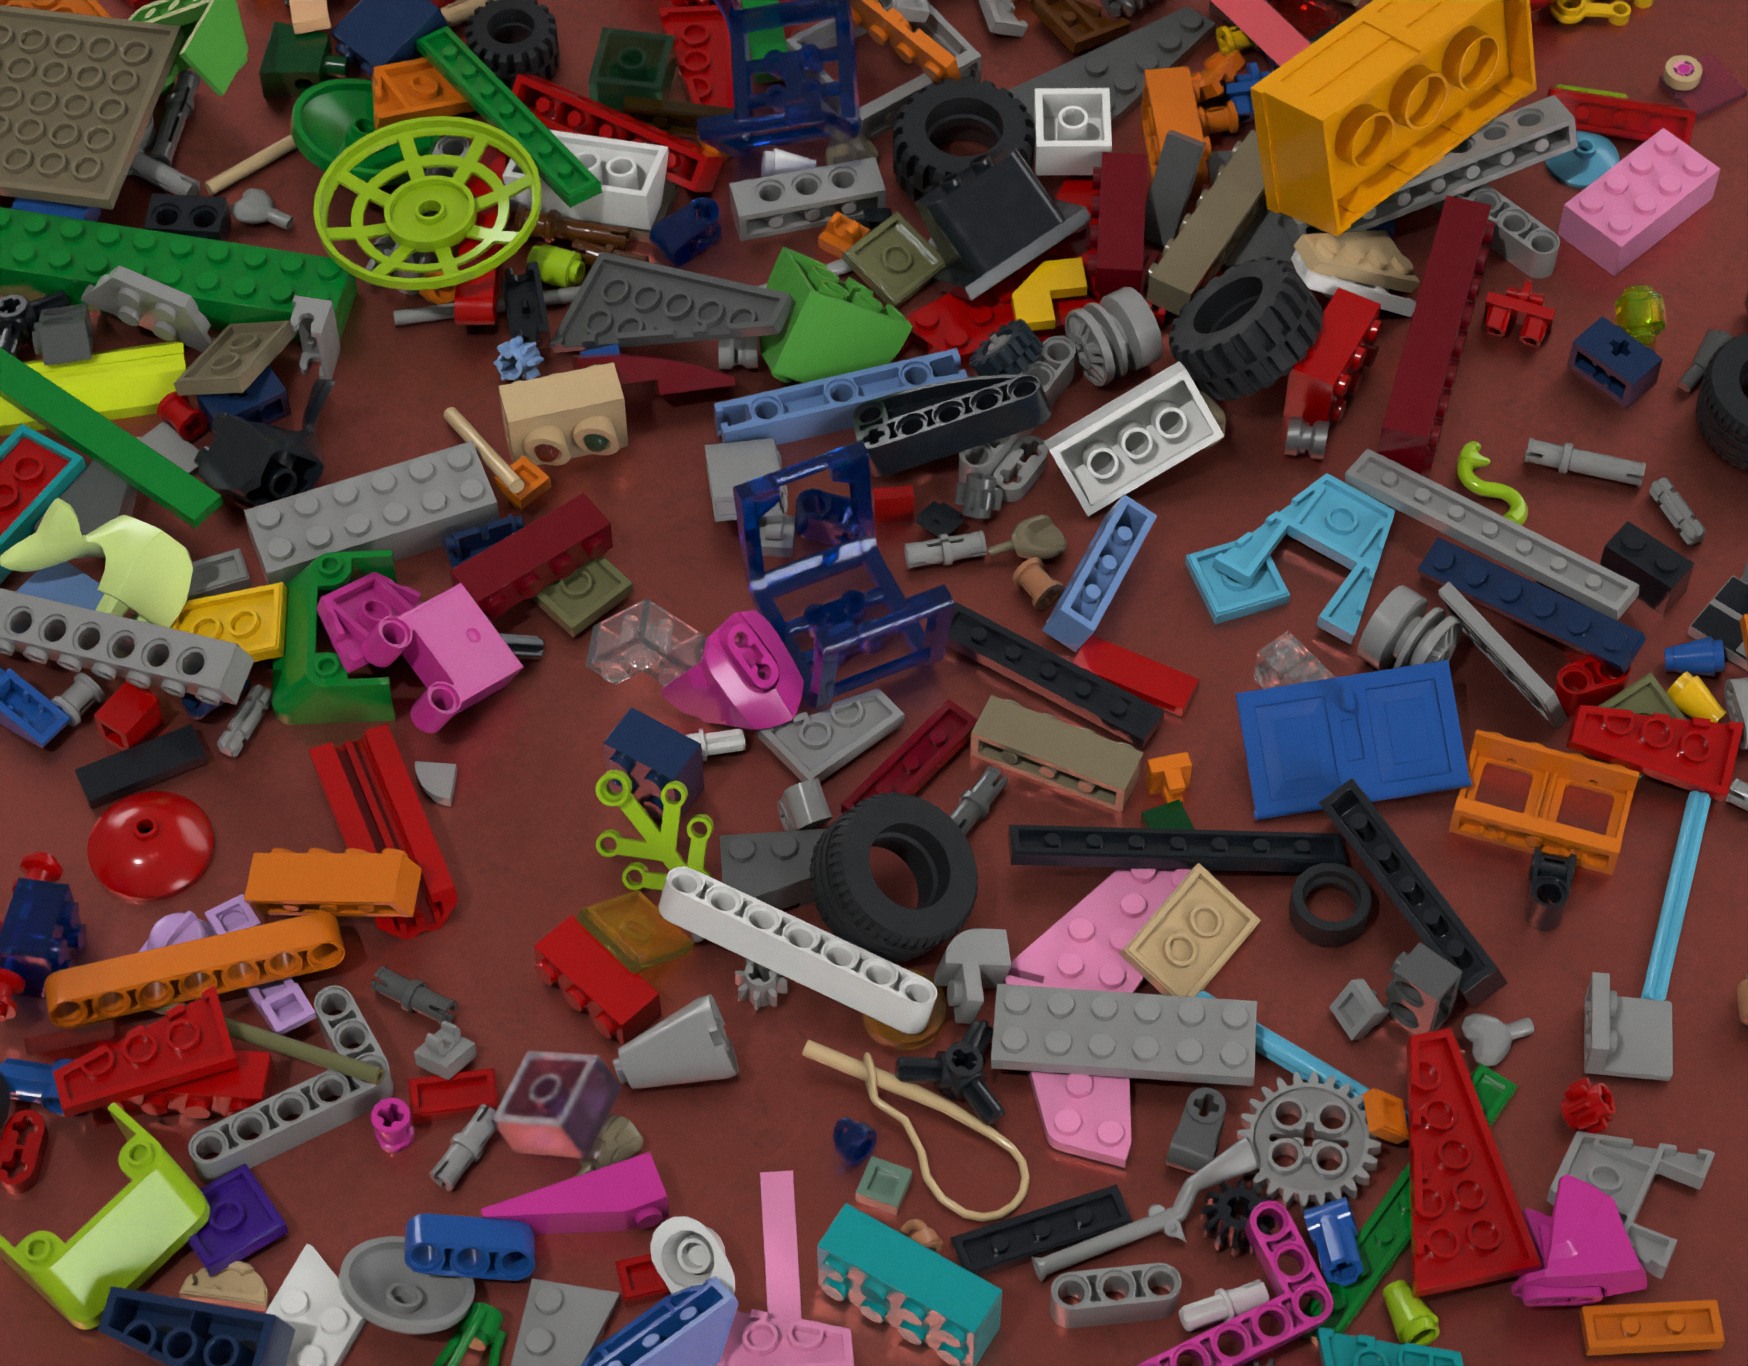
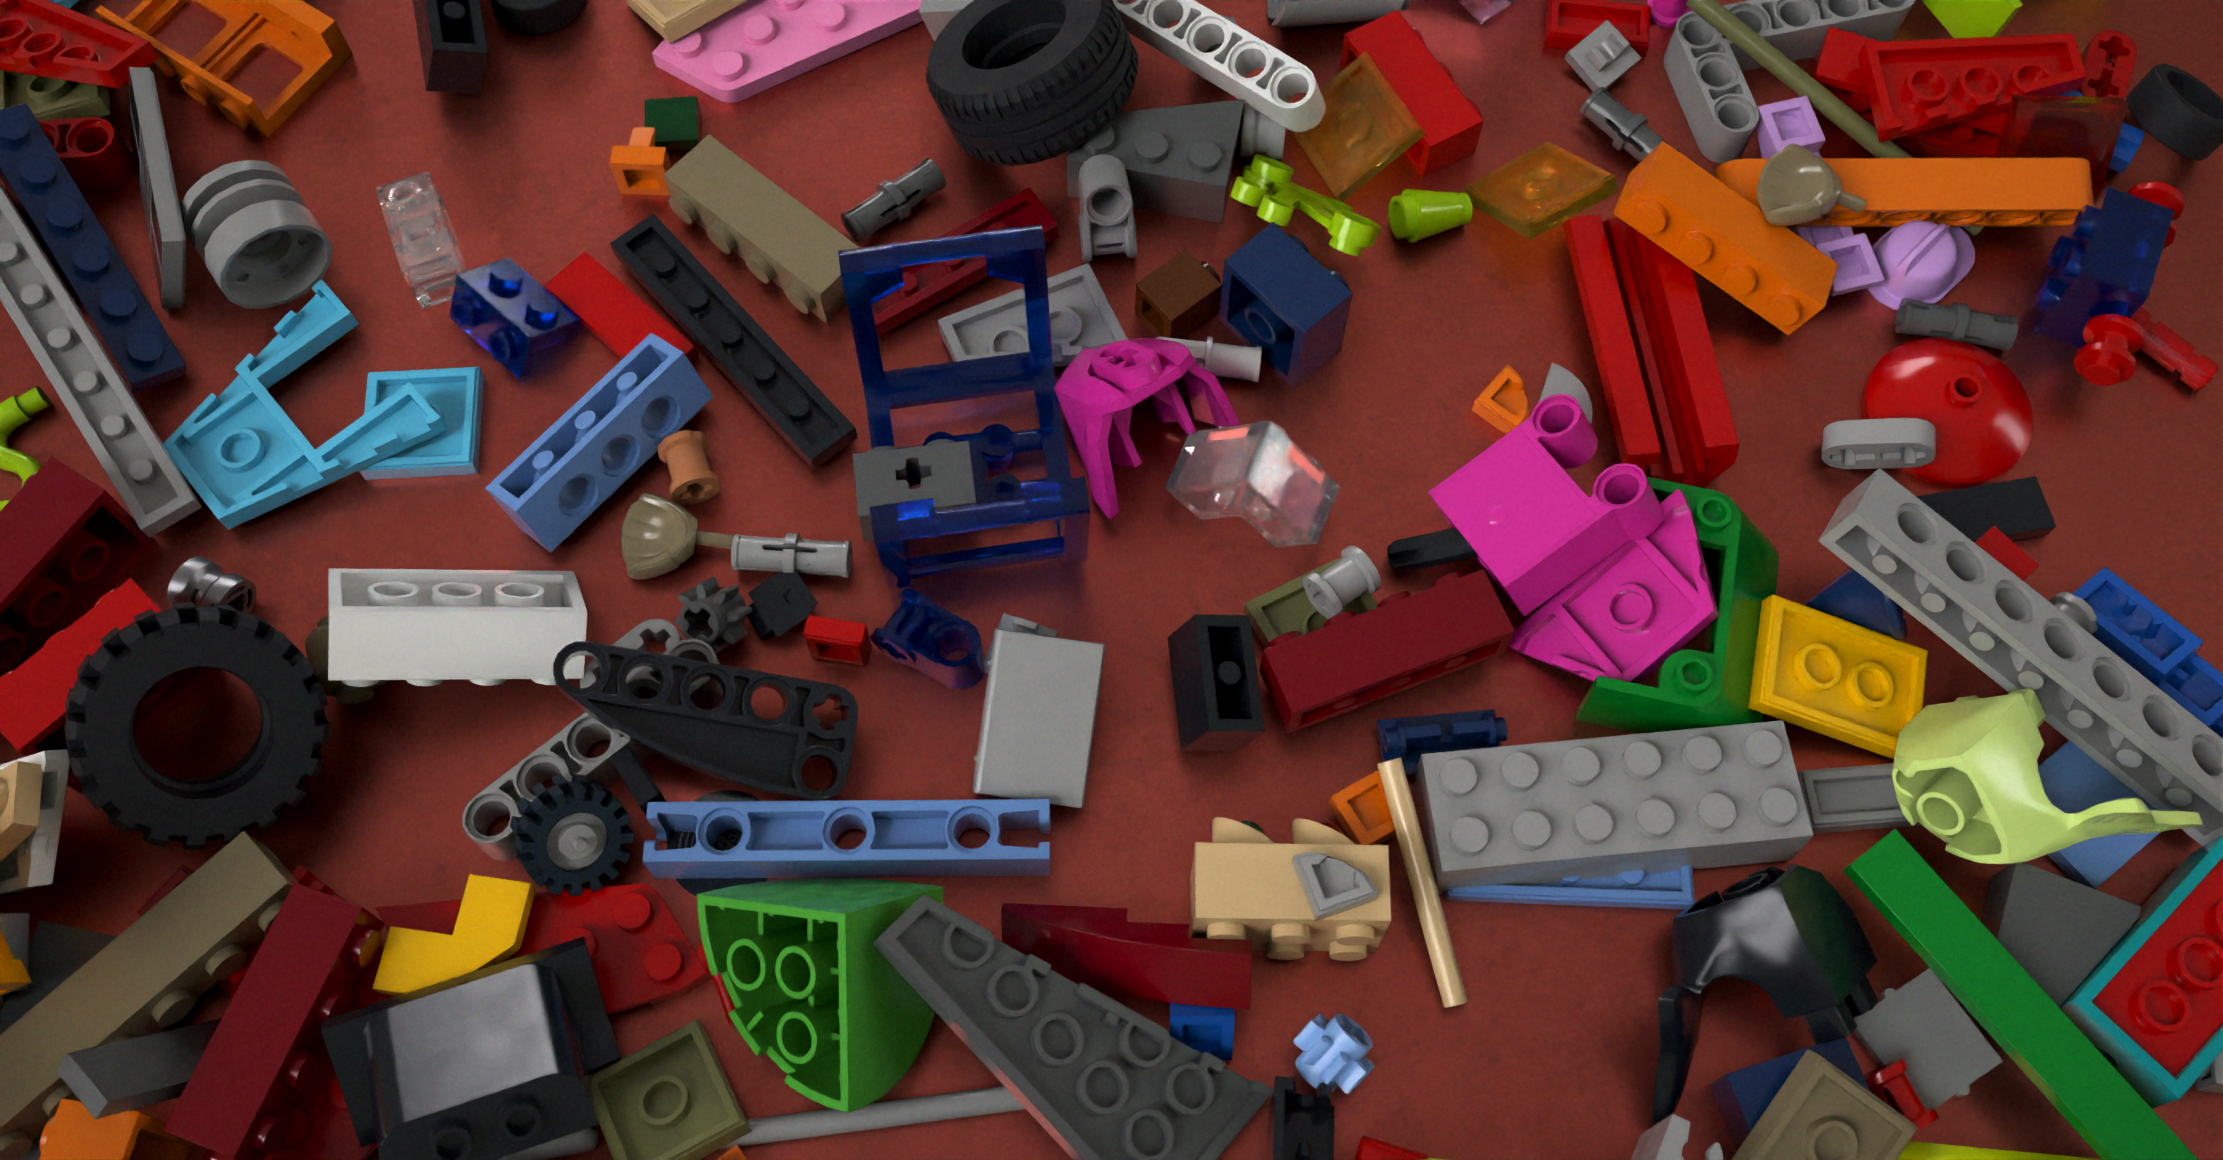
camera: 165 degrees left, 10 degrees up
light grey axle [217,684,272,757] -> none
black tile [1008,825,1347,872] -> none
light grey wheel [1065,287,1163,386] -> none
blue door [1235,660,1472,820] -> none
none -> clear blue bracket [450,257,581,378]
none -> dark grey brick [852,439,979,542]
none -> reddish brown brick [1135,249,1222,339]
none -> black brick [1168,614,1265,751]
none -> light grey tile [1292,852,1379,921]
none -> light grey bush [1302,545,1382,619]
none -> lime cone [1388,189,1473,243]
none -> clear yellow tile [1464,141,1618,240]
none -> orange tile [1471,364,1529,434]
none -> dark tan piece [1757,143,1866,226]
none -> light grey beam [1821,418,1936,469]
none -> dark grey pin [1895,298,2018,351]

